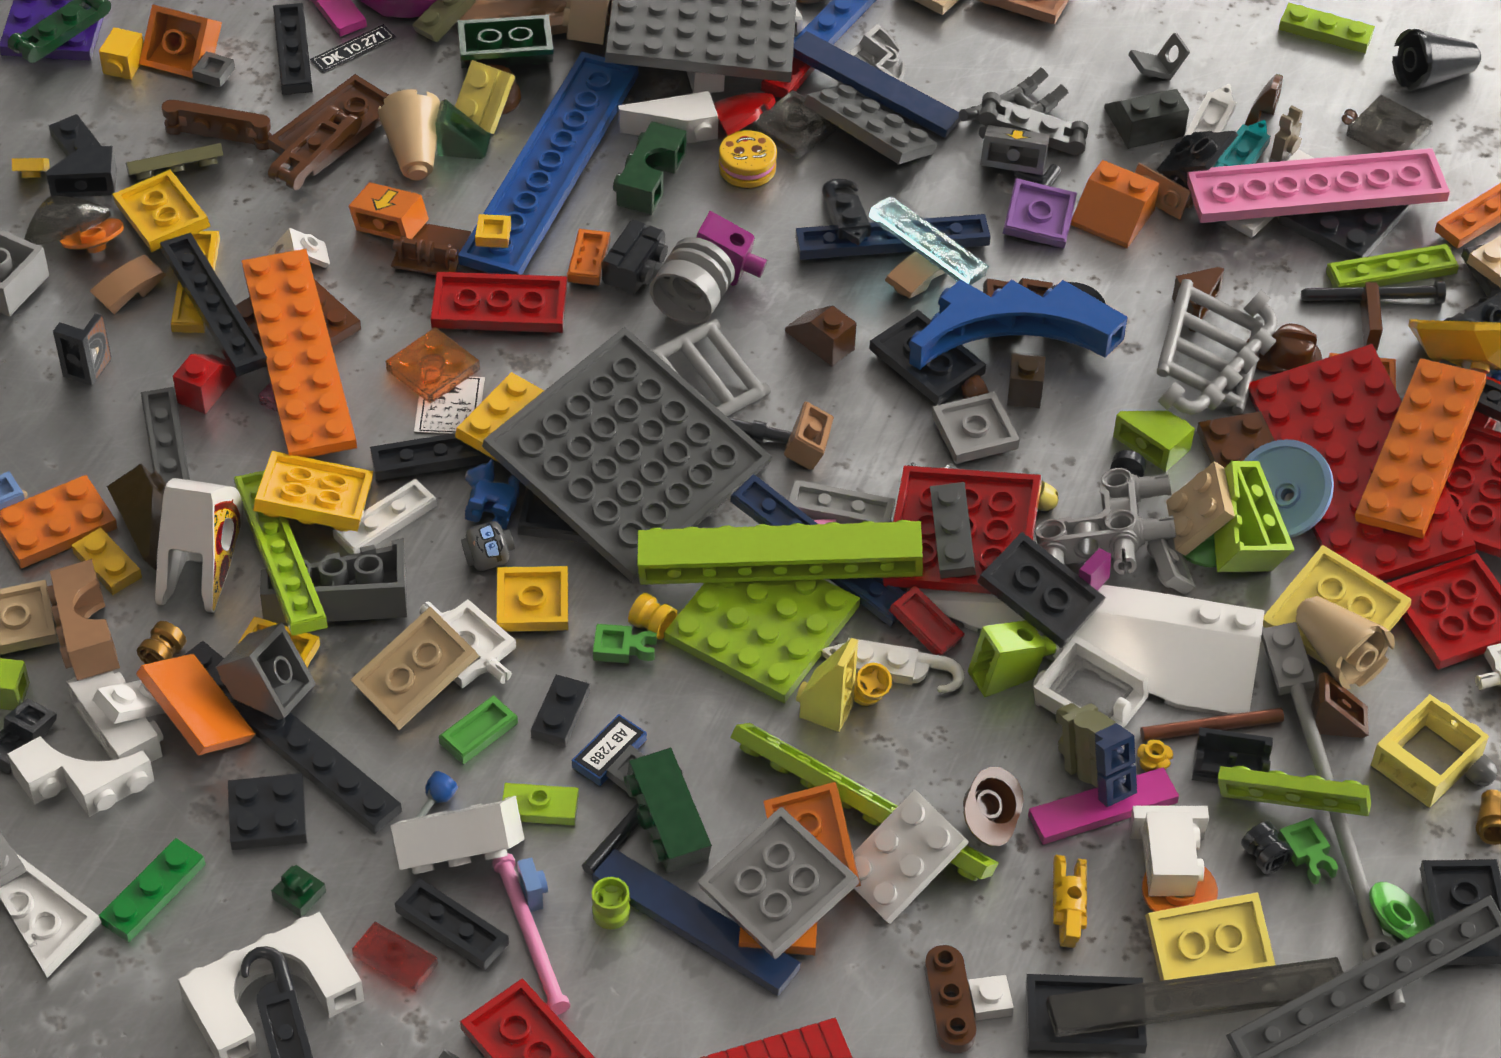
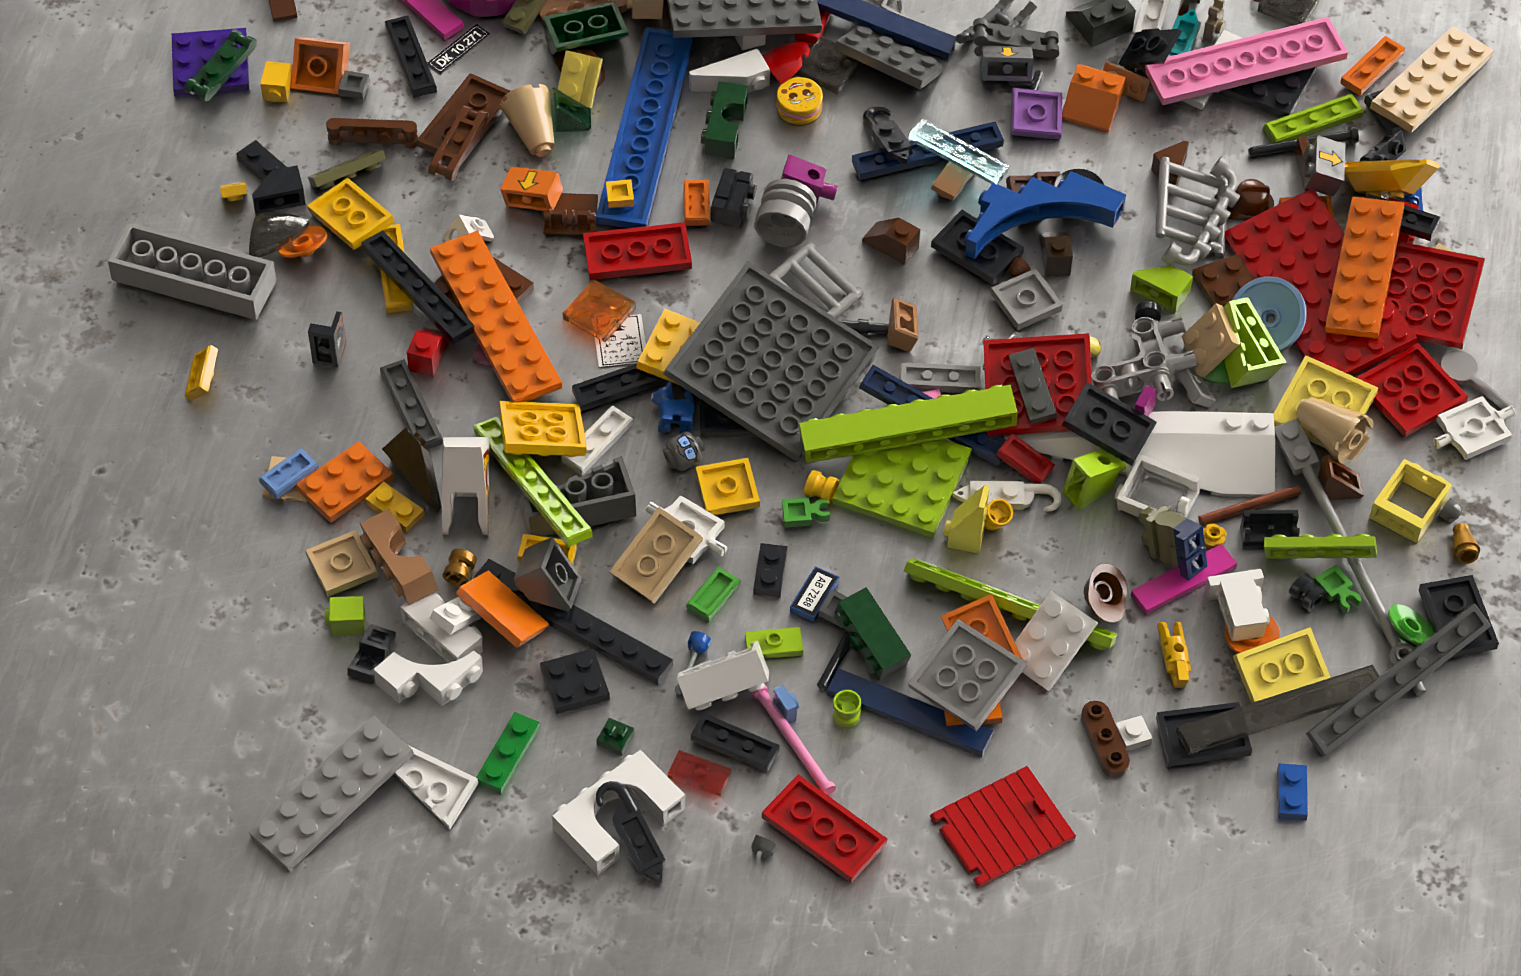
camera: 10 degrees left, 5 degrees up
medium nougat slope [90,255,166,315] -> none
none -> flat silver brick [1303,135,1346,197]

